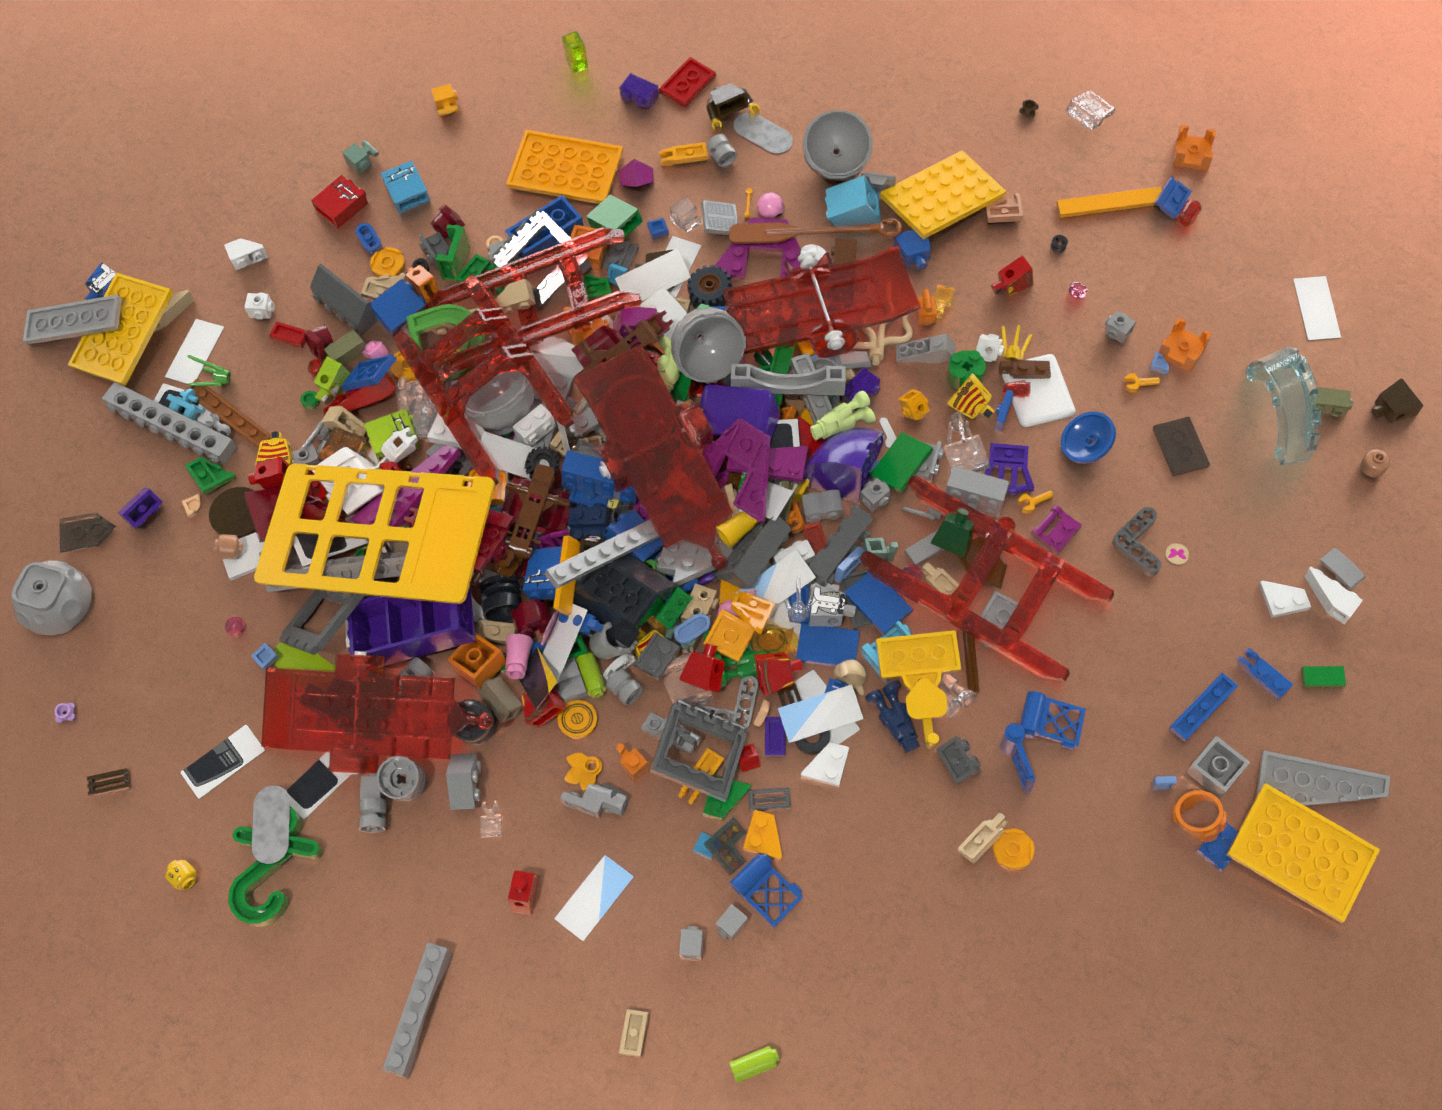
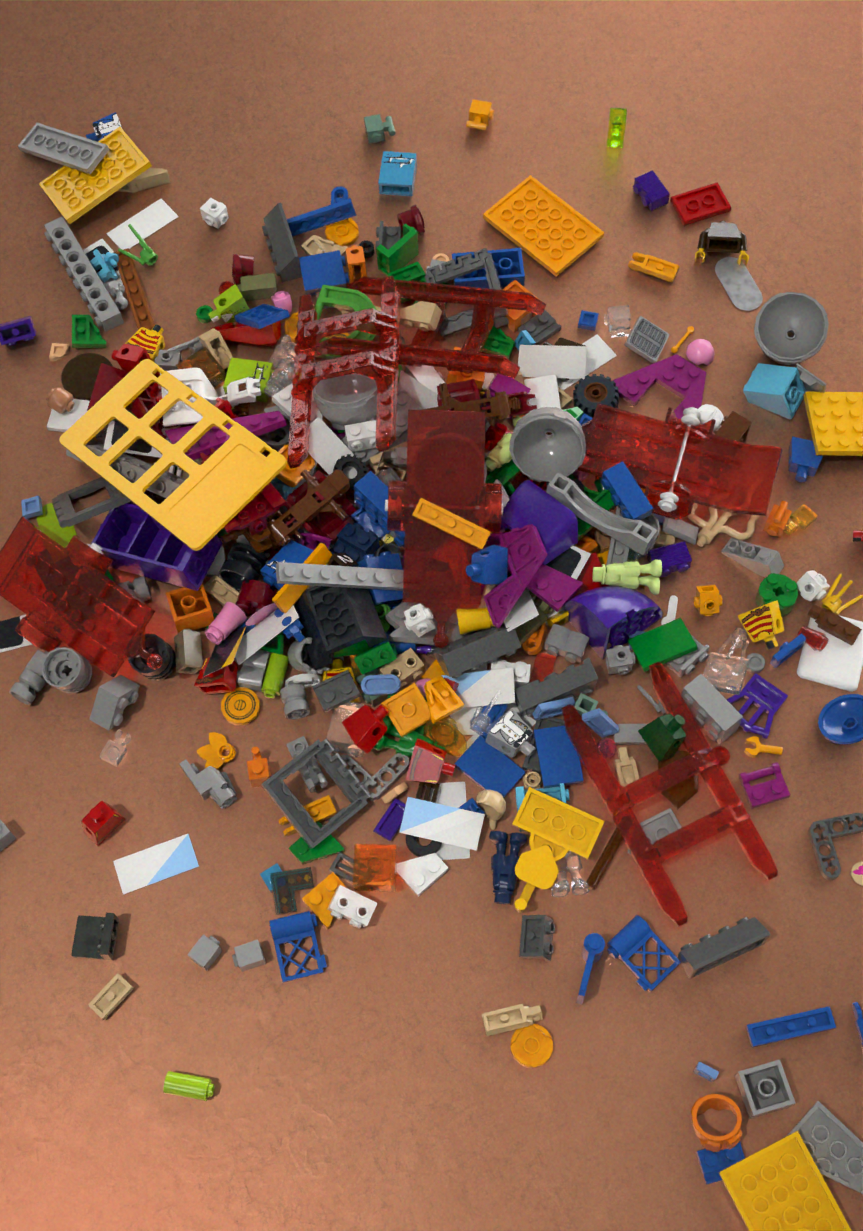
camera: 30 degrees right, 0 degrees up
white slope [224,238,268,270] -> none
clear pink tile [225,616,246,637] -> none
red tile [269,321,308,348] -> none
red brick [311,175,368,229] -> none
brick [586,195,643,243] -> none
magenta slope [619,159,654,187] -> none
light grey wheel [706,134,737,167] -> none
dark orange piece [729,218,902,244] -> none
red slope [739,744,761,772] -> none
none -> pearl dark grey bracket [71,913,119,960]
none -> blue plate [287,198,356,237]
none -> white brick [327,885,377,929]
none -> clear orange brick [353,844,397,892]
none -> white brick [404,603,435,637]
none -> light orange tile [412,498,491,550]
none -> blue torso [466,545,508,584]
none -> tan plate [523,772,542,790]
none -> medium blue tile [582,708,619,738]
none -> blue brick [601,461,653,520]
none -> dark grey slope [678,917,771,979]
none -> light grey tile [745,653,765,674]

